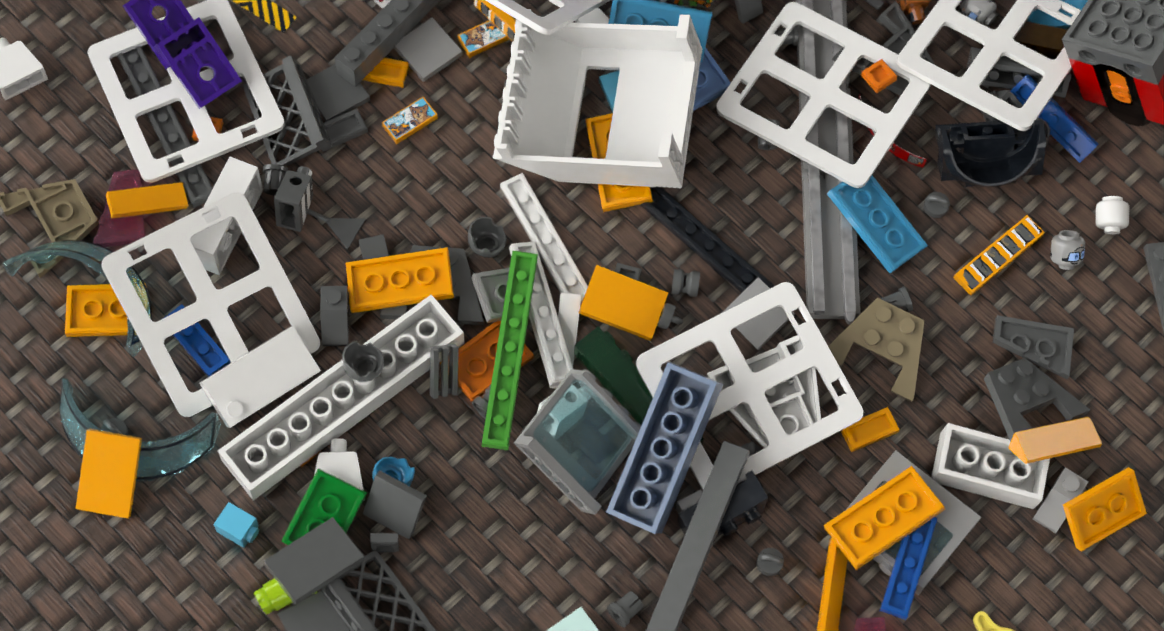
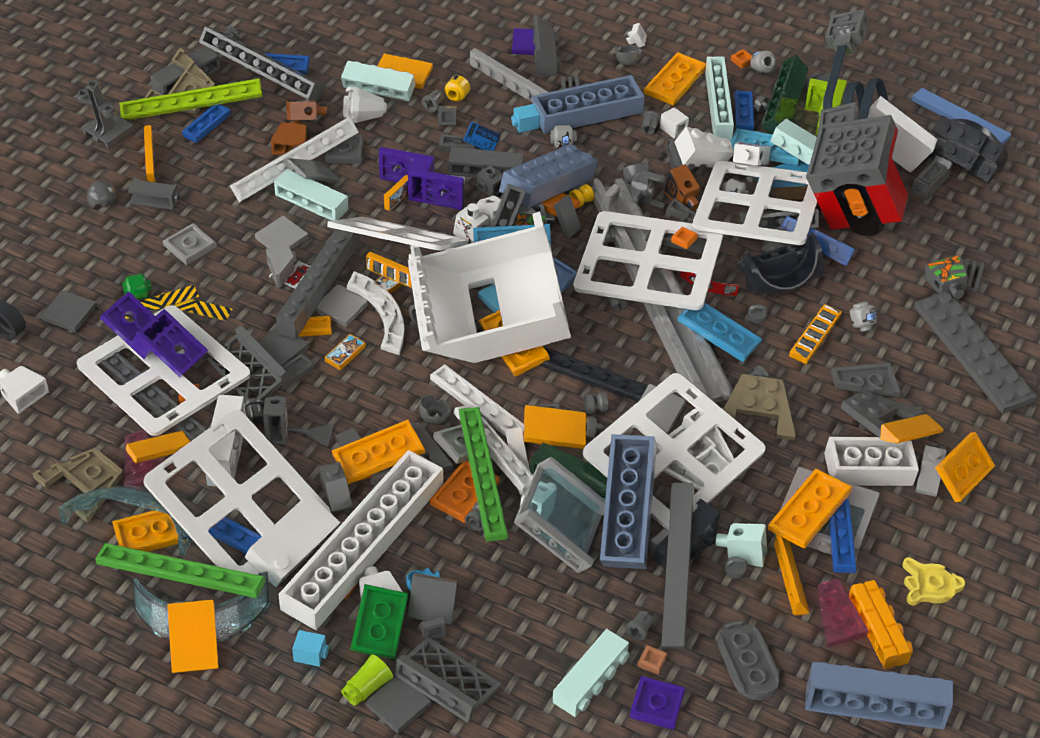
camera: 15 degrees left, 20 degrees down
dark grey tile [264,517,364,605] -> none
dark grey hair [342,341,384,381] -> none
dark grey tile [430,343,459,399] -> none
light orange tile [841,407,900,452] -> none
white head [1096,196,1129,234] -> none
none -> bright green tile [95,543,266,598]
none -> white tile [347,272,404,355]
none -> light aqua torso [716,523,767,567]

